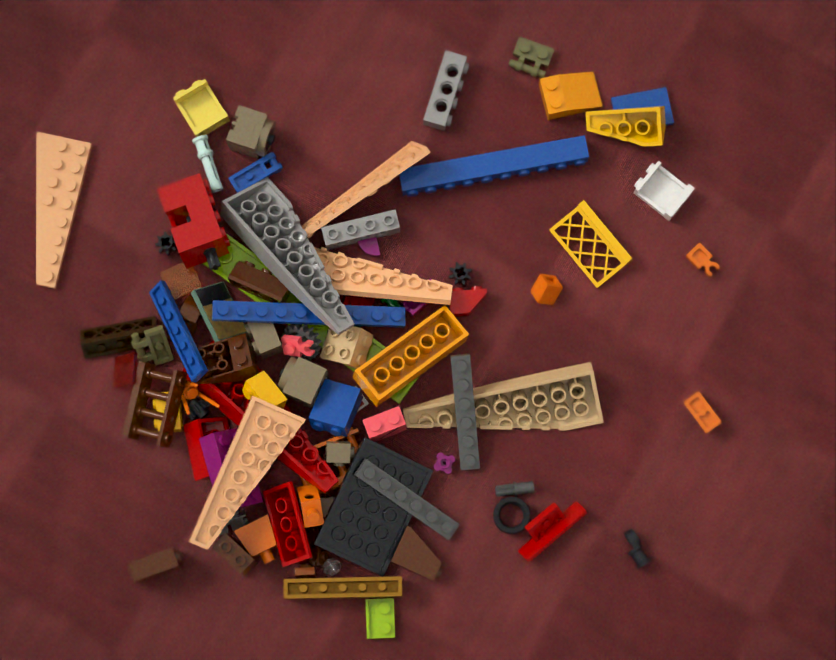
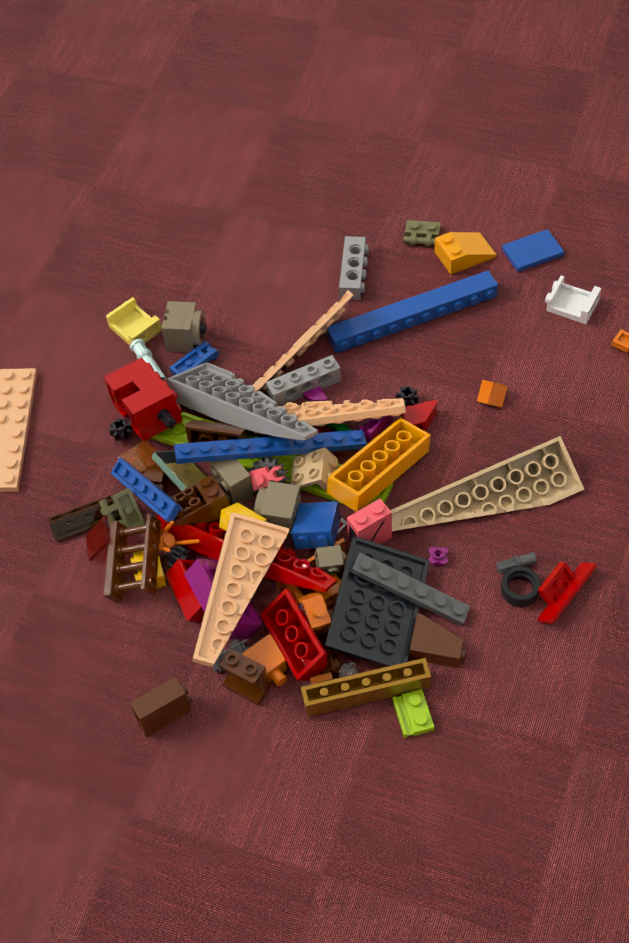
camera: 10 degrees left, 25 degrees down
dark grey plate [451,354,480,470] -> none
yellow fence [549,200,633,288] -> none
yellow wedge [586,106,666,146] -> none

